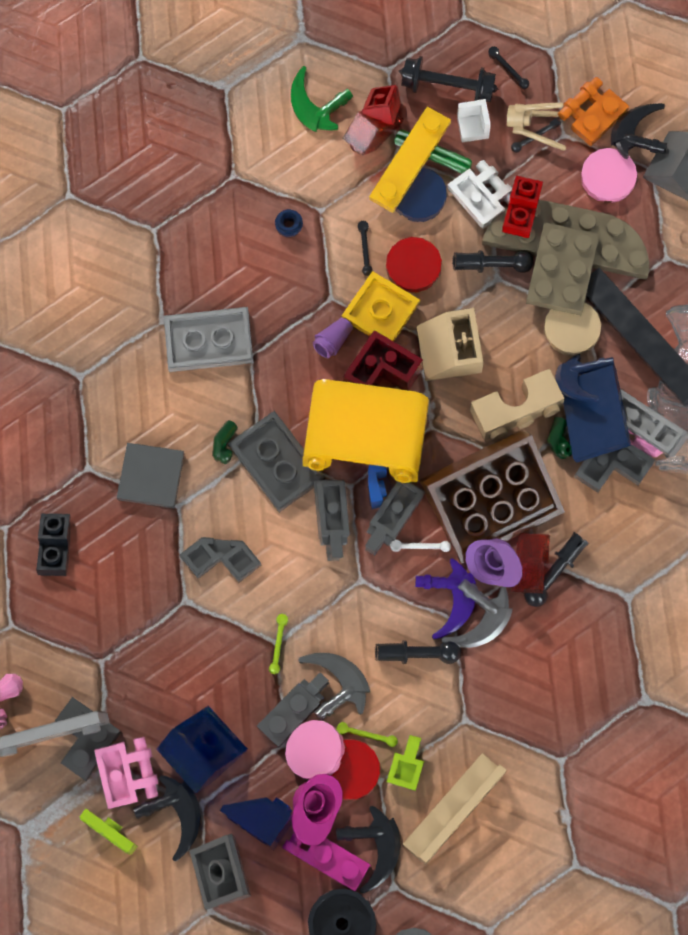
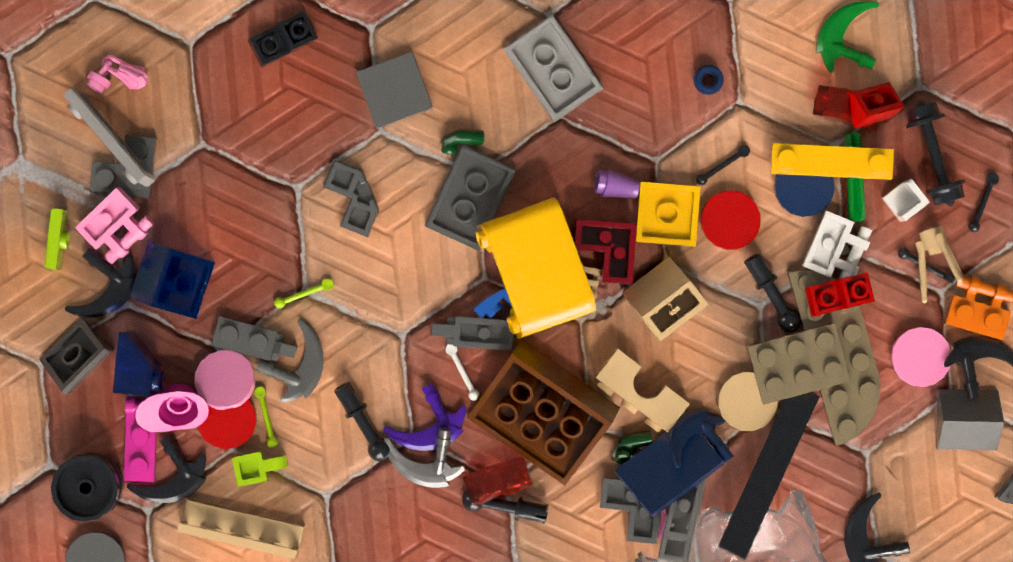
camera: 60 degrees right, 15 degrees up
dark grey hinge [314,480,350,561] -> none
medium lavender piece [466,538,522,587] -> none

